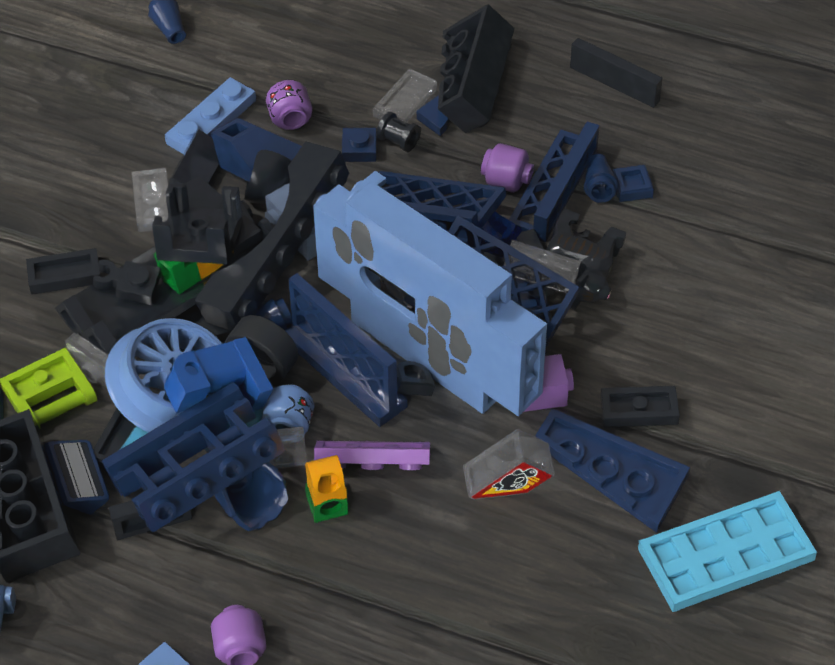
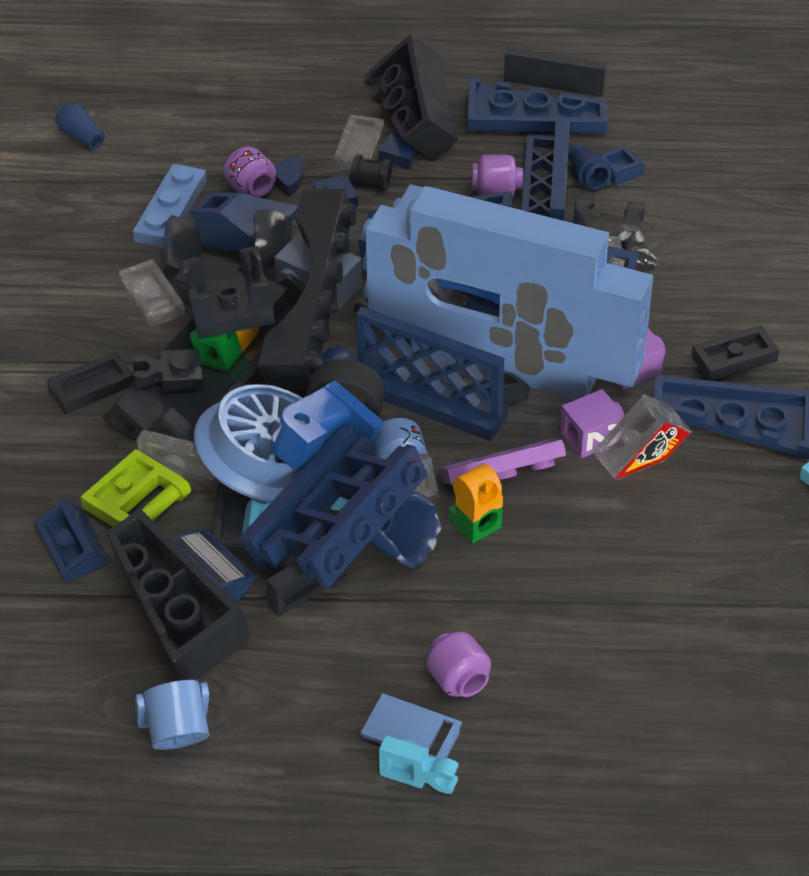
camera: 20 degrees left, 5 degrees down
none -> dark blue tile [274,154,303,196]
none -> dark blue wing [468,76,607,134]
none -> medium lavender brick [560,389,625,459]

